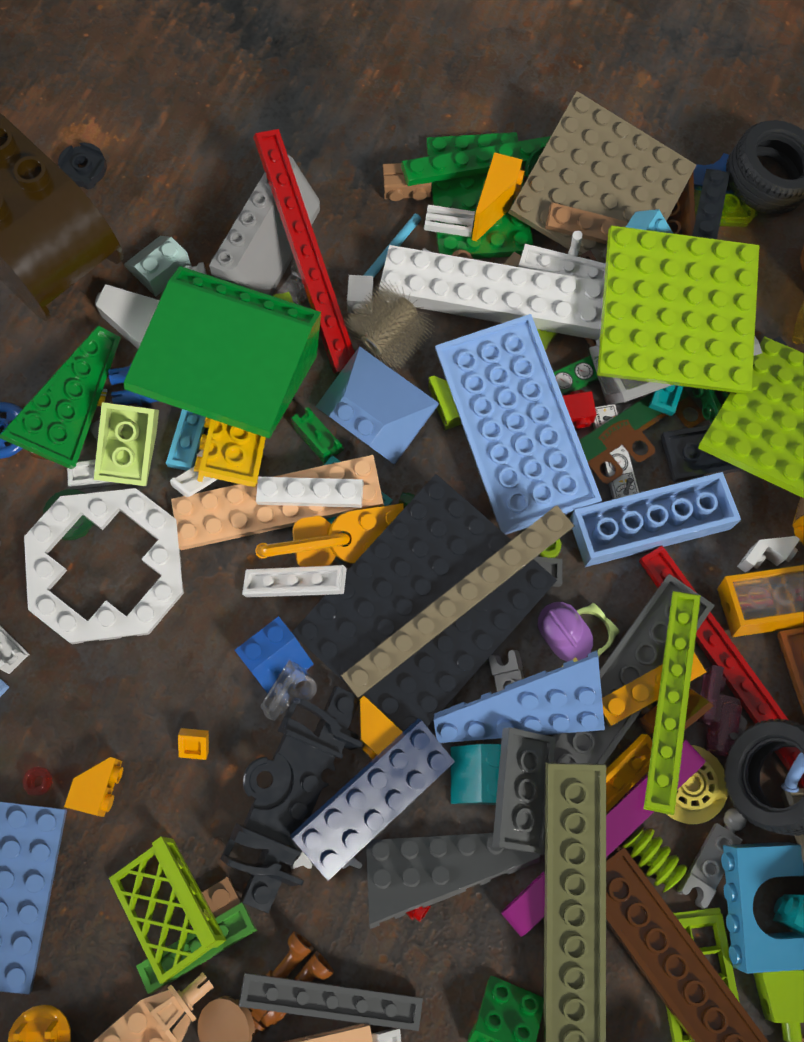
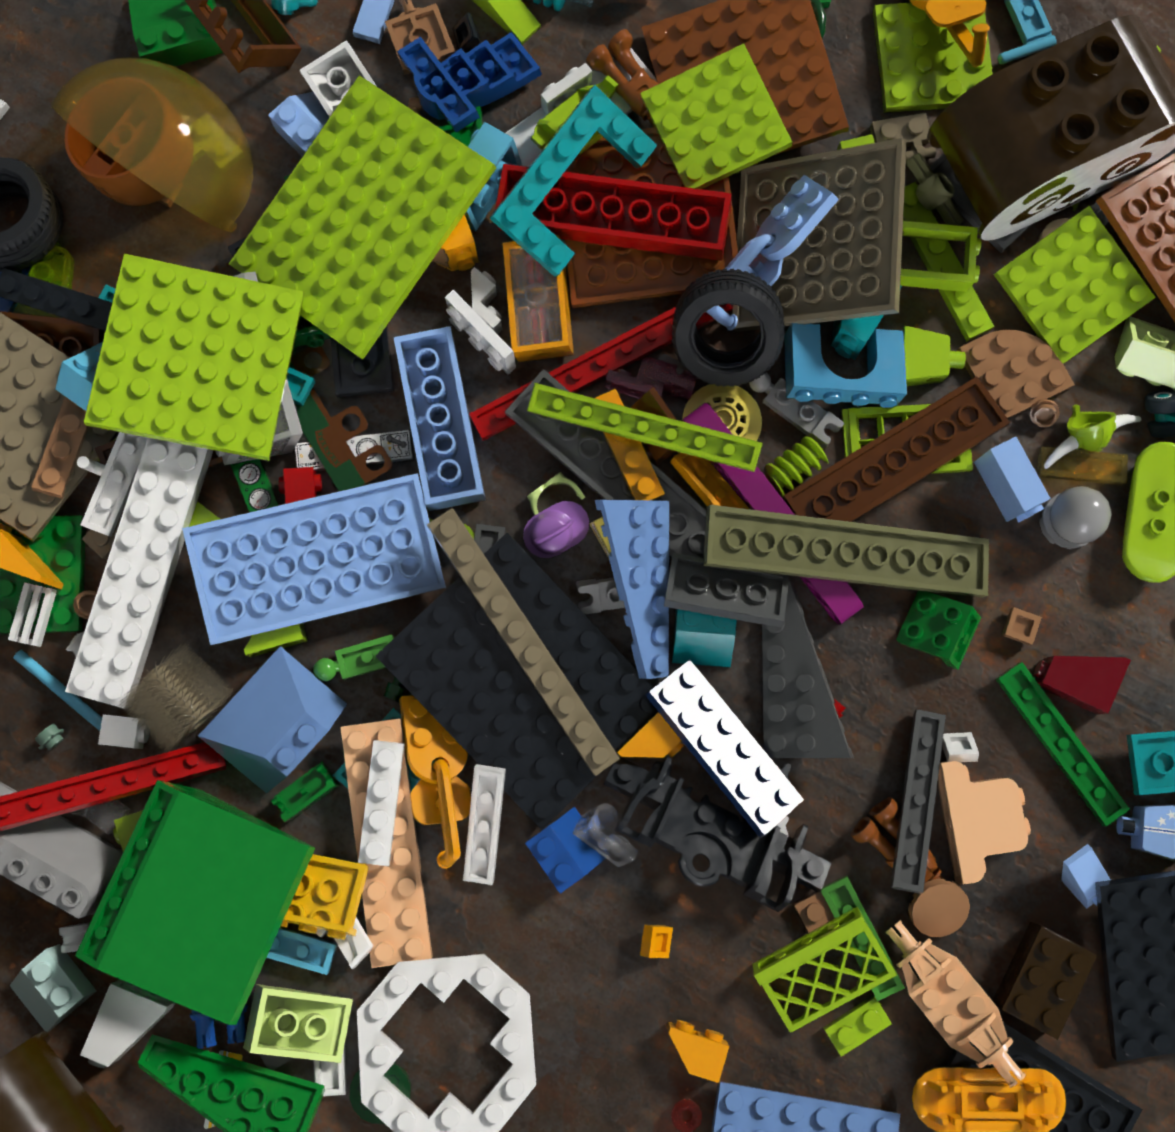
camera: 85 degrees left, 10 degrees up
none -> sand green plate [35,724,64,751]
none -> bright green plate [313,634,394,681]
none -> white plate [445,290,516,375]
none -> lime plate [823,995,892,1057]

